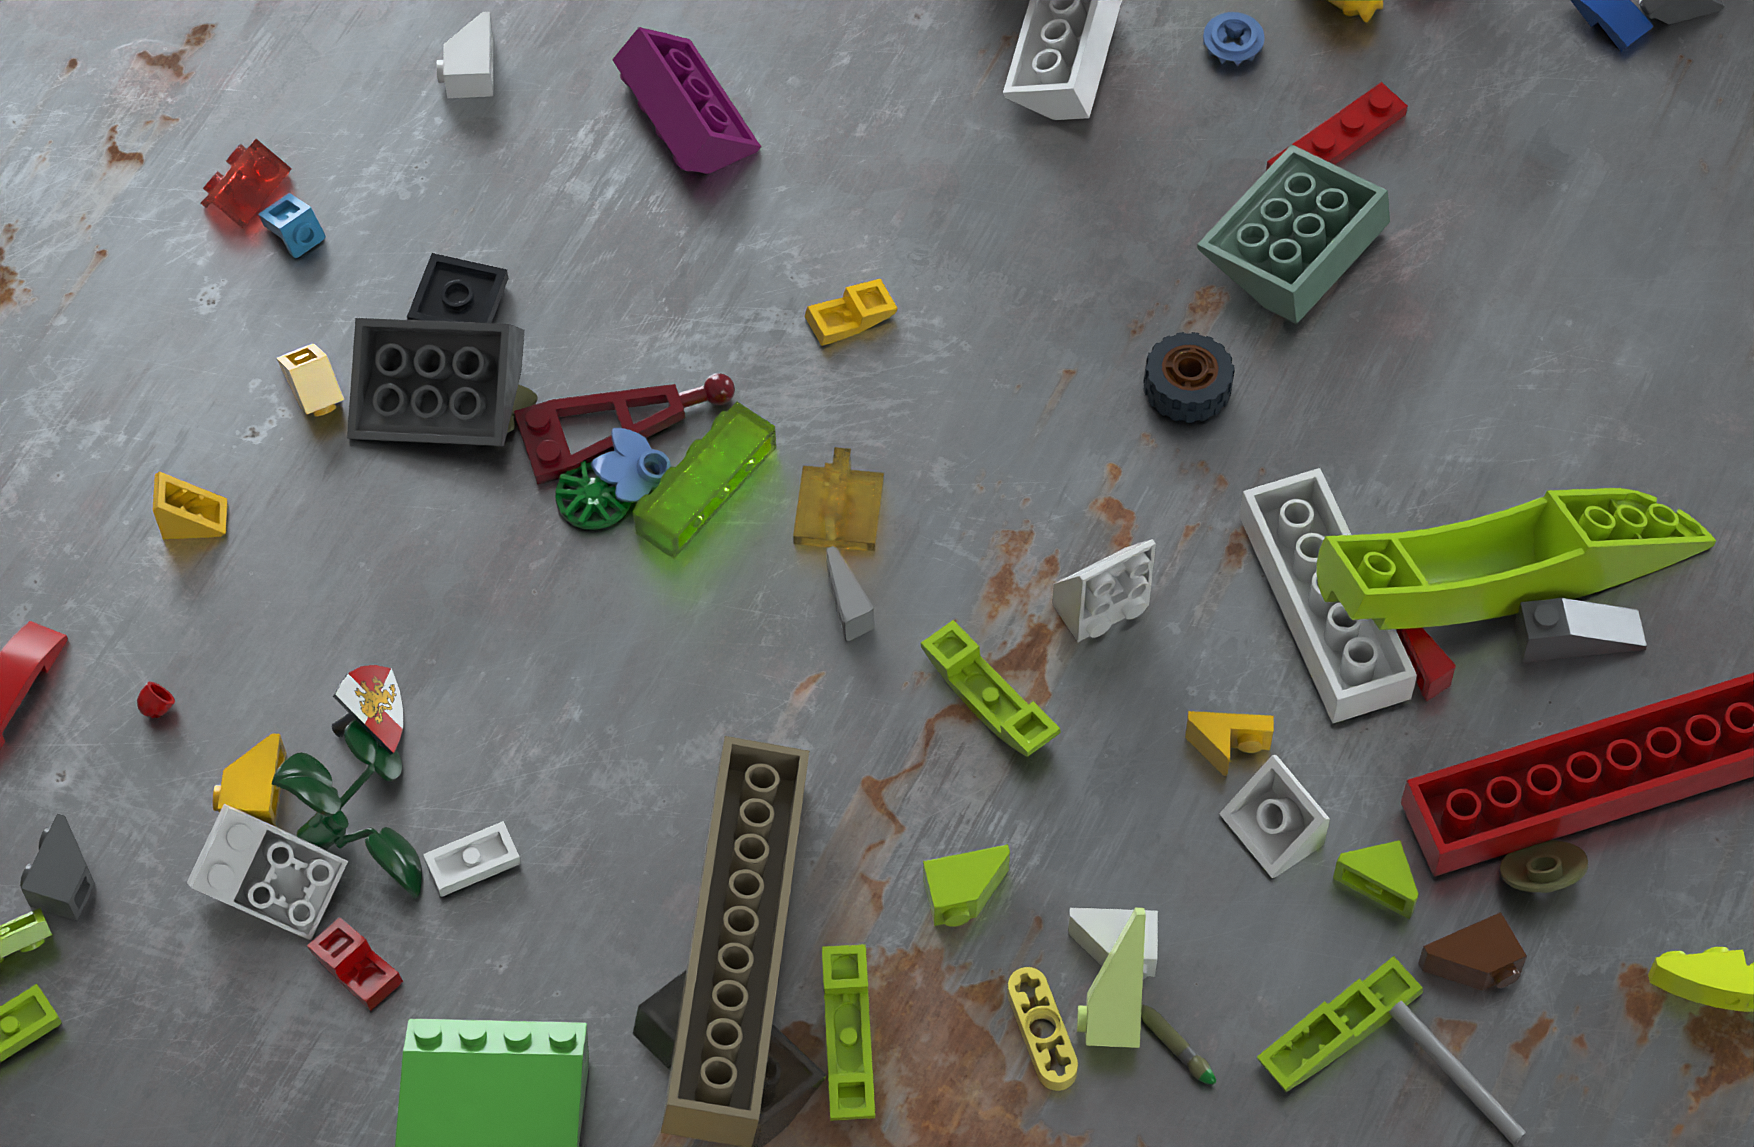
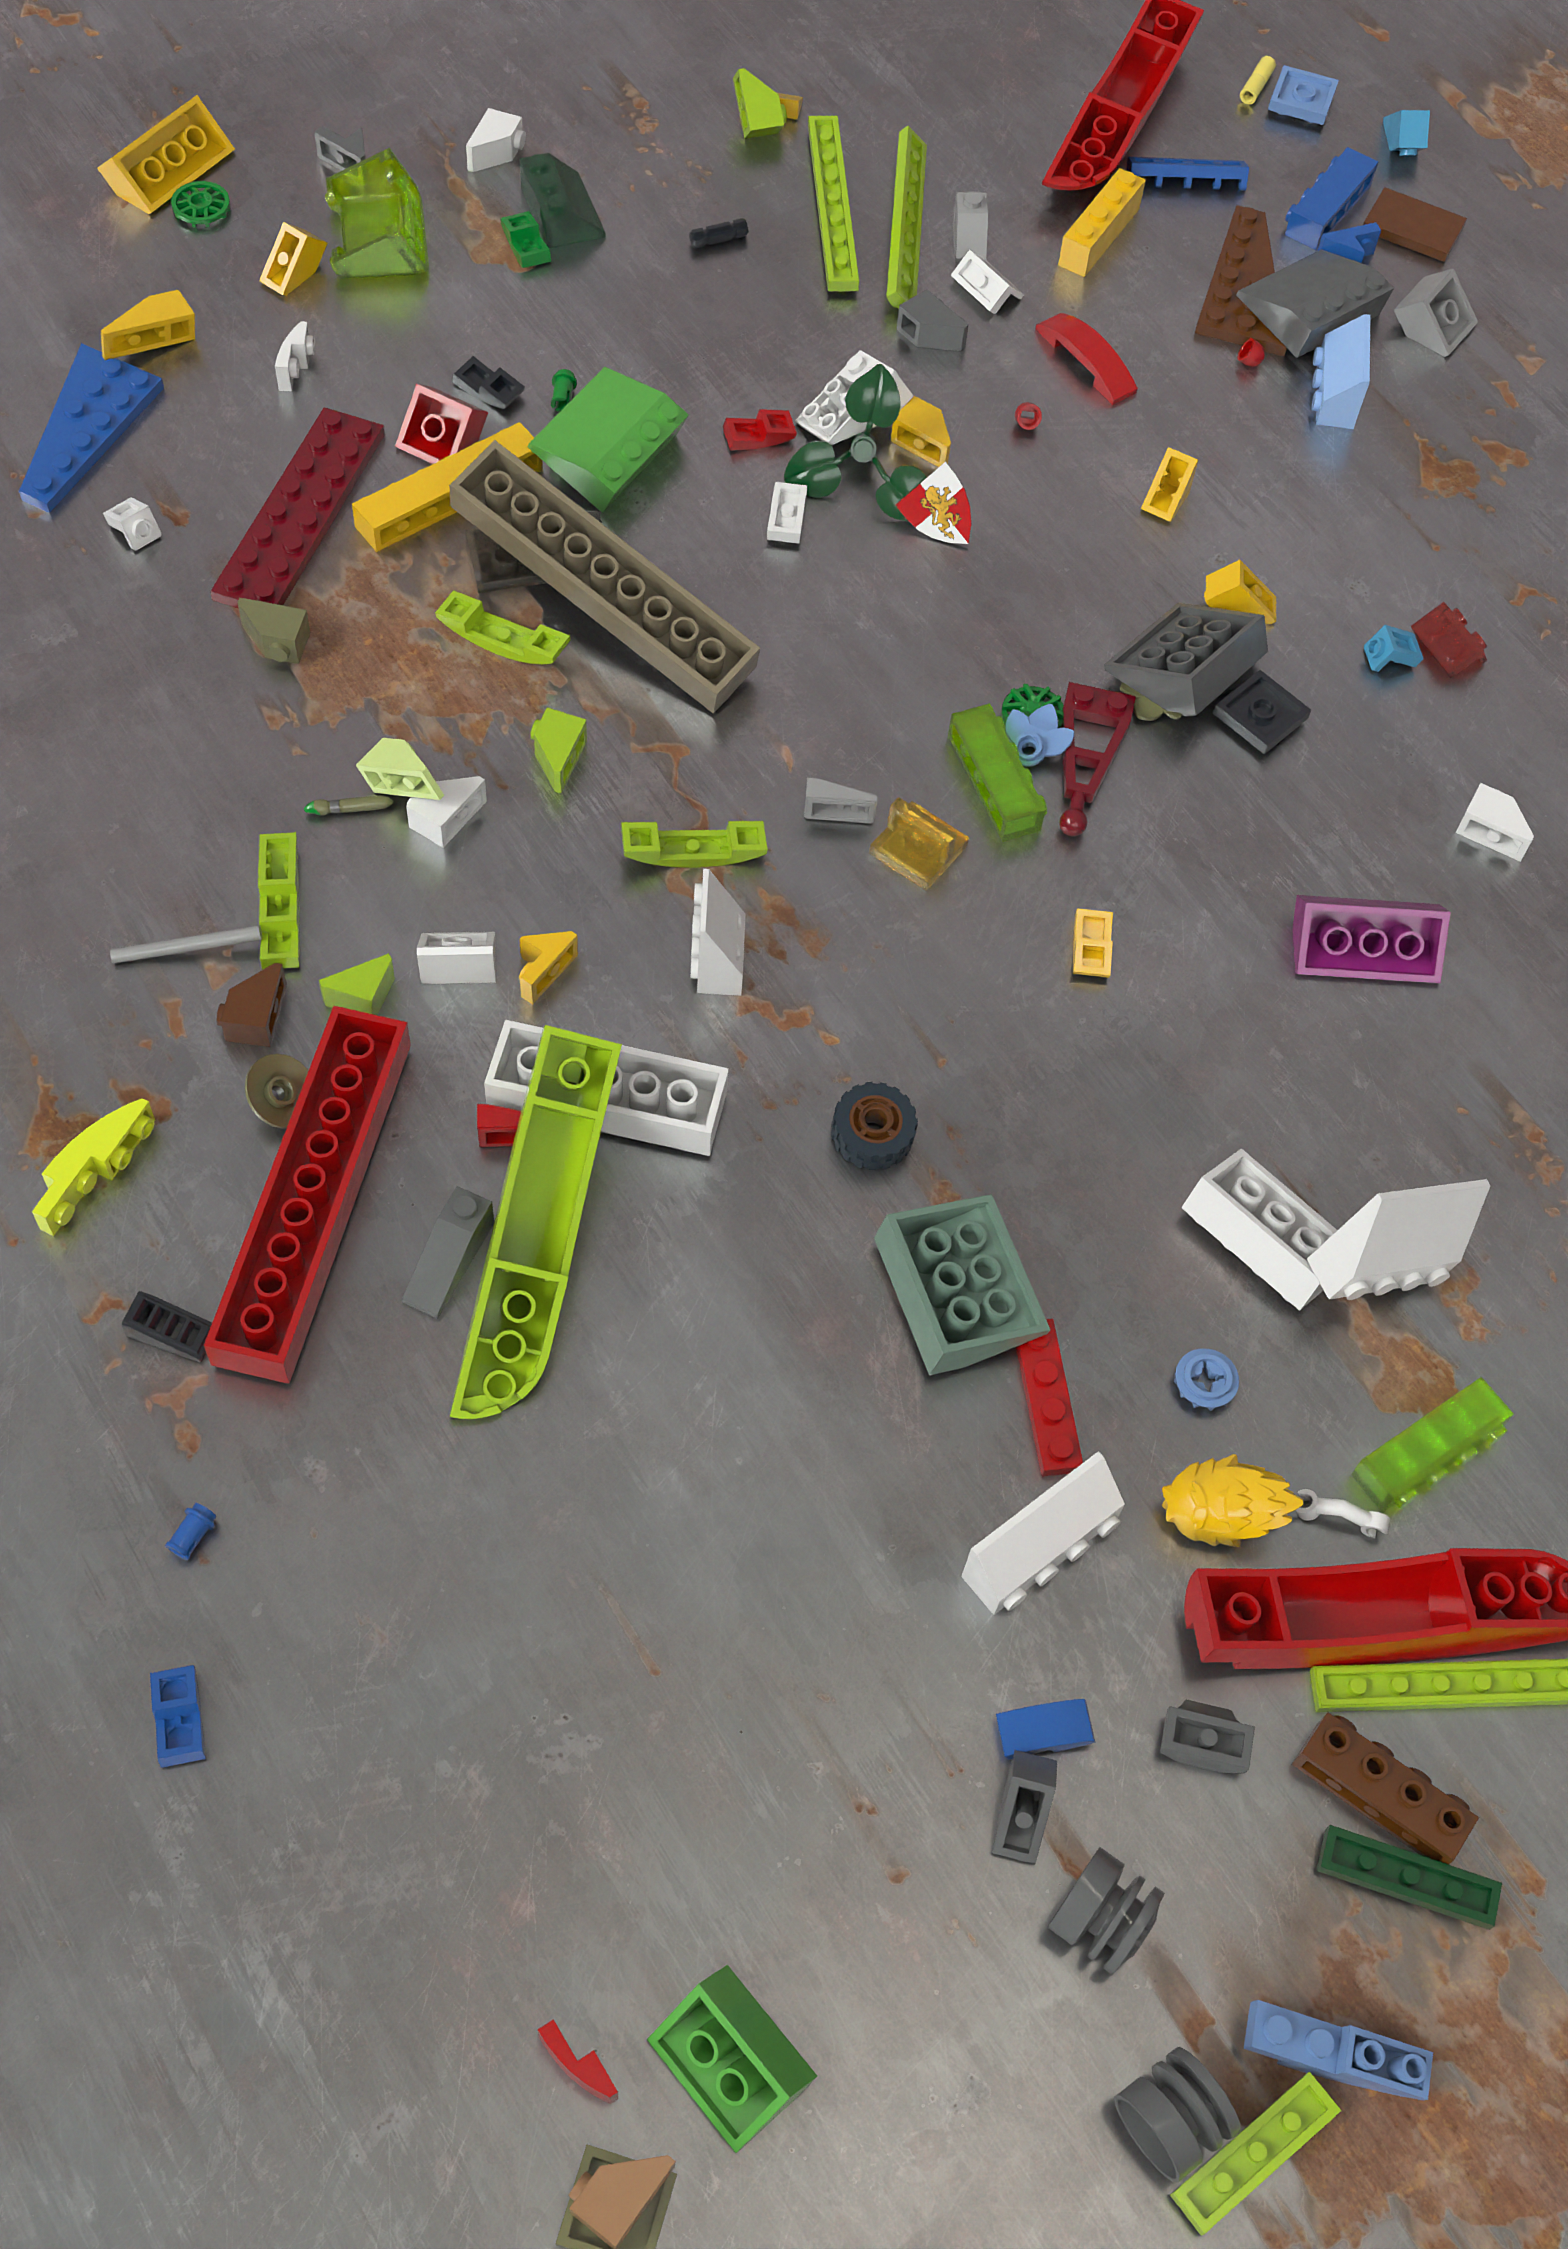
camera: 115 degrees right, 0 degrees up
light yellow beam [1007,967,1078,1091] -> none
none -> white slope [961,1451,1125,1615]

